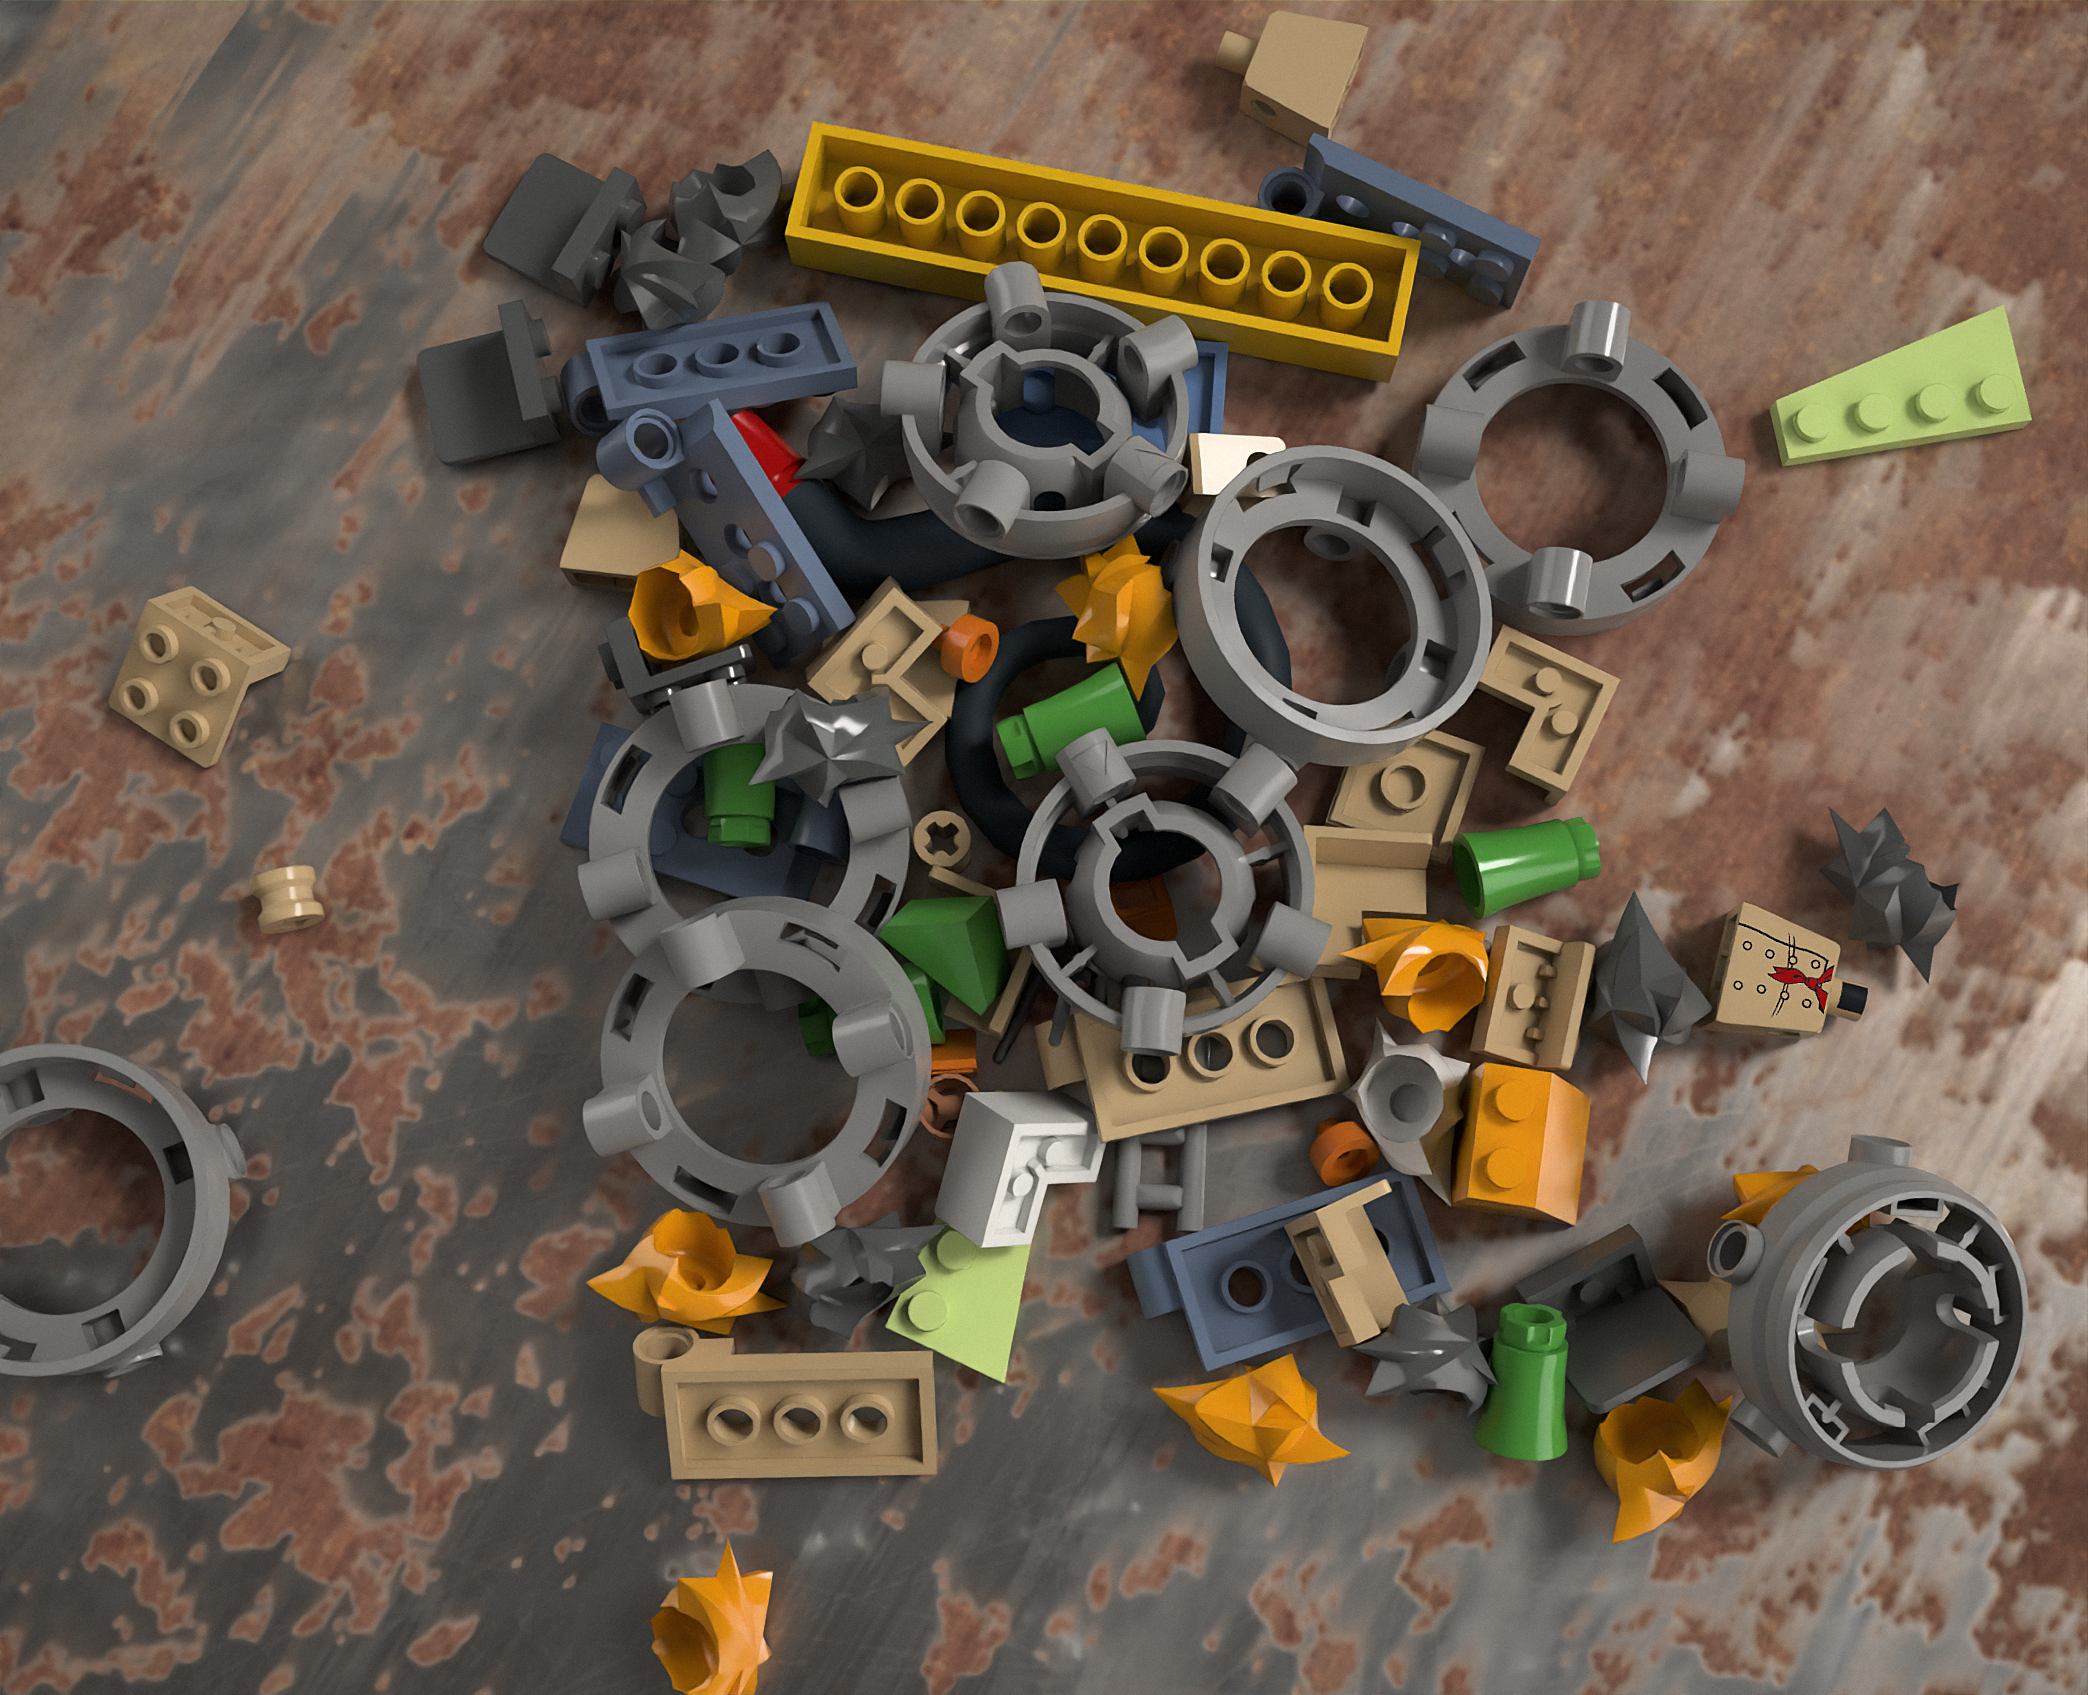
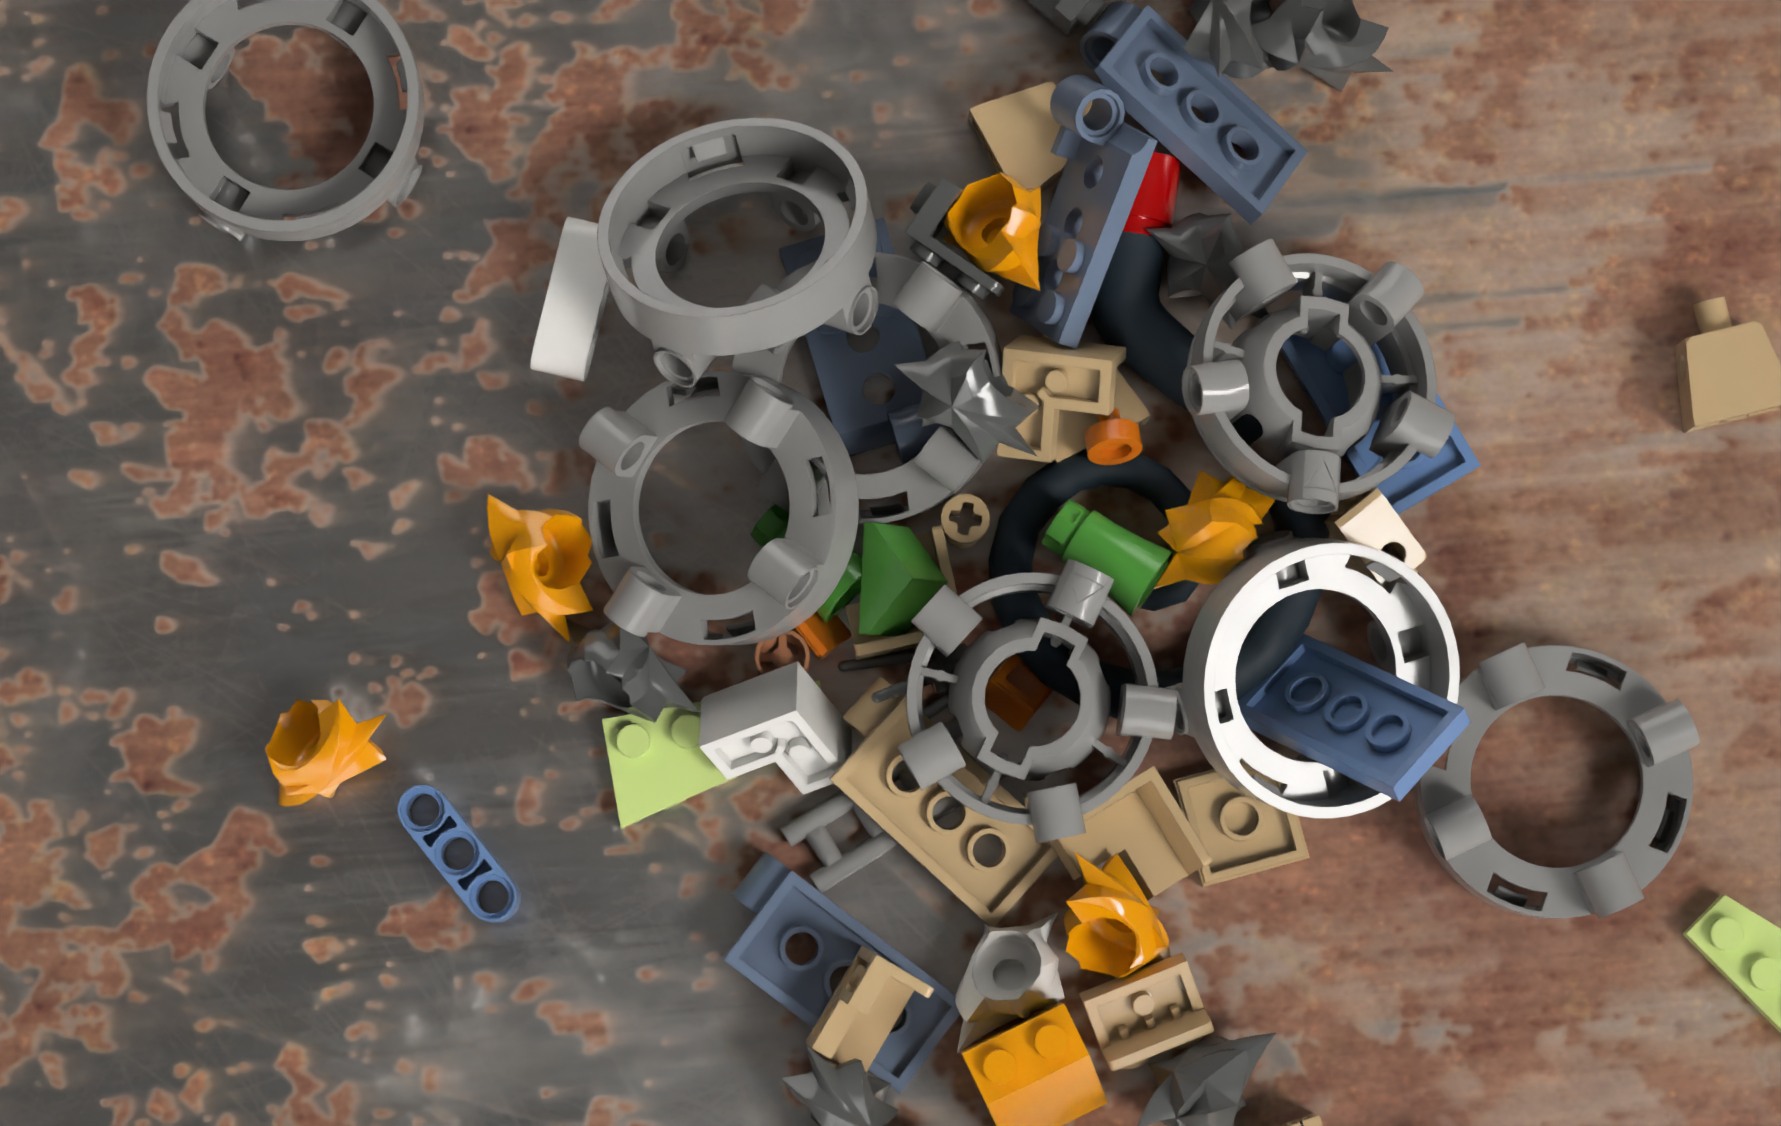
camera: 50 degrees right, 5 degrees up
tan wheel [249,865,325,934] -> none
tan hinge [633,1323,938,1480] -> none
bright green plant [702,743,776,848] -> none
yellow brick [784,121,1421,383] -> none
light orange hair [1150,1352,1352,1488] -> none
sand blue hinge [1256,132,1542,309] -> none
orange tile [1309,1118,1380,1187] -> none
bright green plant [1452,817,1602,920] -> none
tan panel [1475,624,1621,807] -> none
none -> medium blue beam [397,785,521,923]
none -> white beam [530,217,610,382]
none -> light grey piece [597,118,879,387]
none -> medium blue plate [1238,633,1471,802]

